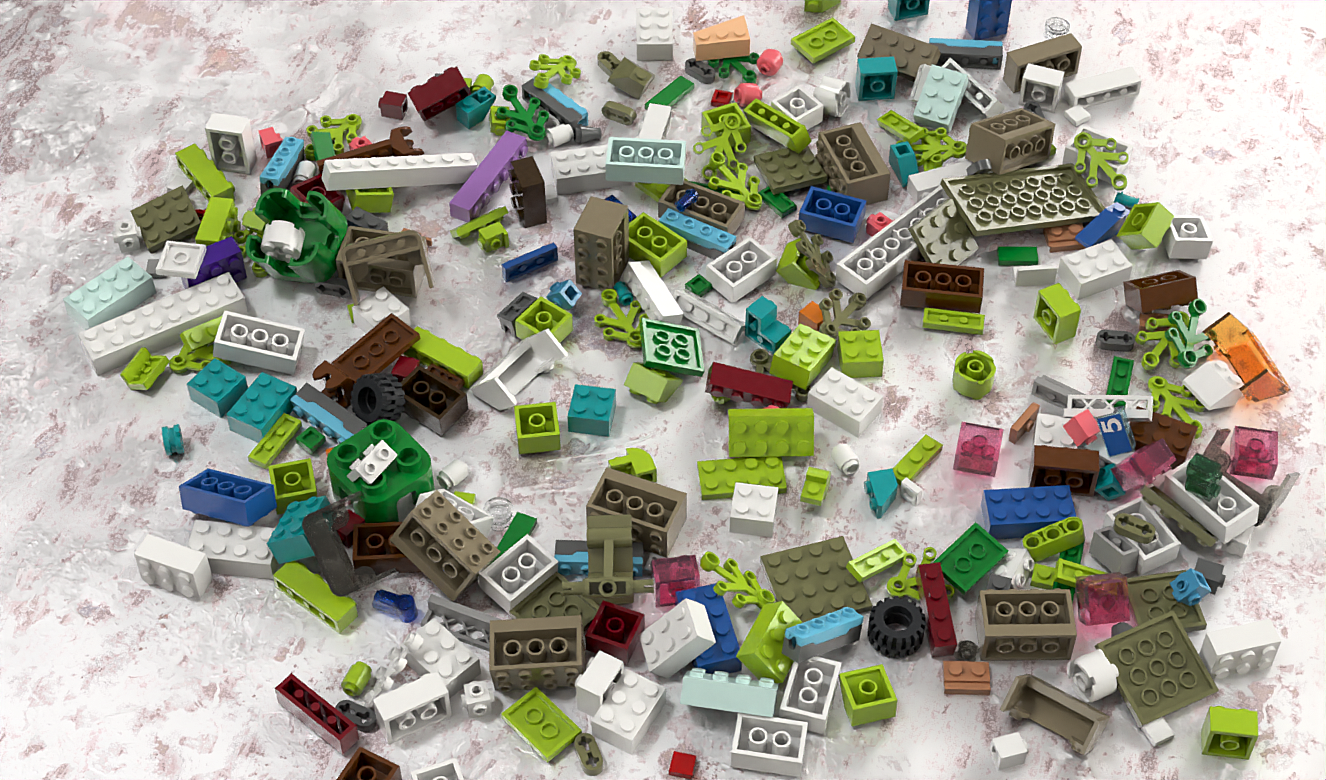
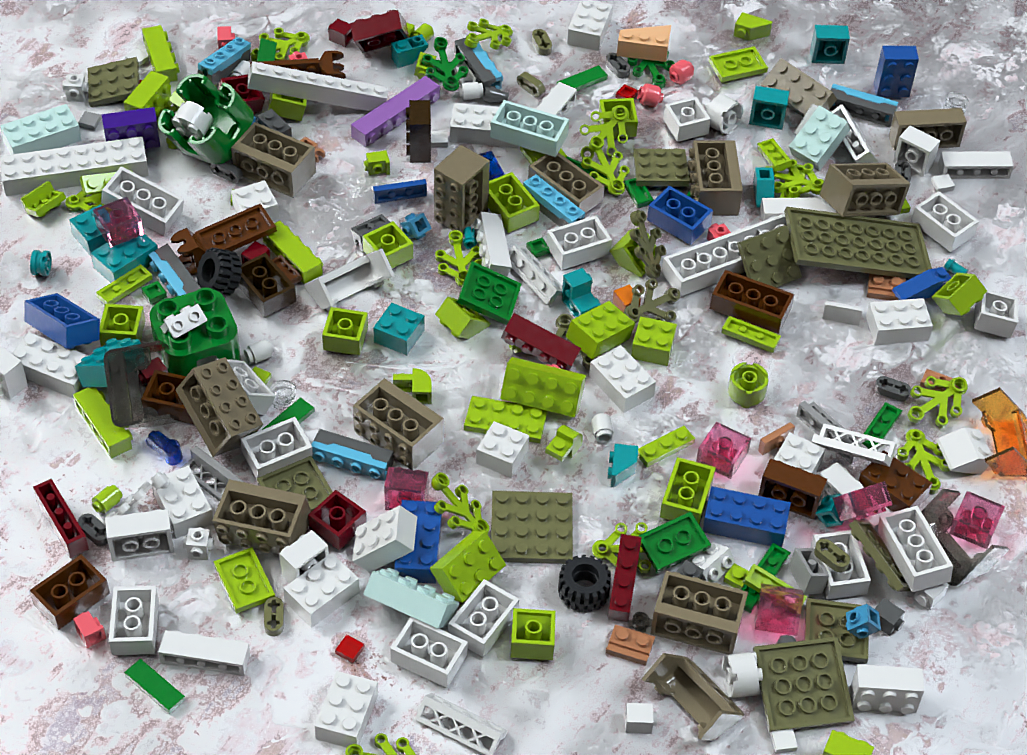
camera: 15 degrees right, 0 degrees up
white tile [155,241,207,279] -> none
white brick [205,113,257,175] -> none
dark tan windscreen [341,230,434,306] -> none
lime plate [450,206,509,239] -> none
olive plate [562,514,654,604] -> none
olive slope [607,57,655,100] -> none
clear blue pin [675,188,699,212] -> none
lime brick [743,99,812,154] -> none
medium azure piece [782,607,864,663] -> none
lime plate [846,539,908,583] -> none
white tile [900,477,923,506] -> none
dark grey beam [966,159,992,175] -> none
green tile [997,246,1038,266] -> none
lime beam [1022,517,1085,562] -> none
lime brick [1033,283,1081,344] -> none
coral brick [1063,409,1101,447] -> none
lime plant [1074,132,1129,191] -> none
panel [1096,406,1136,457] -> none
reddish brown brick [1123,270,1198,314] -> none
green plant [1165,298,1216,369] -> none
clear green brick [1185,453,1223,502] -> none
none -> clear pink brick [93,197,145,247]
none -> lime brick [660,457,716,525]

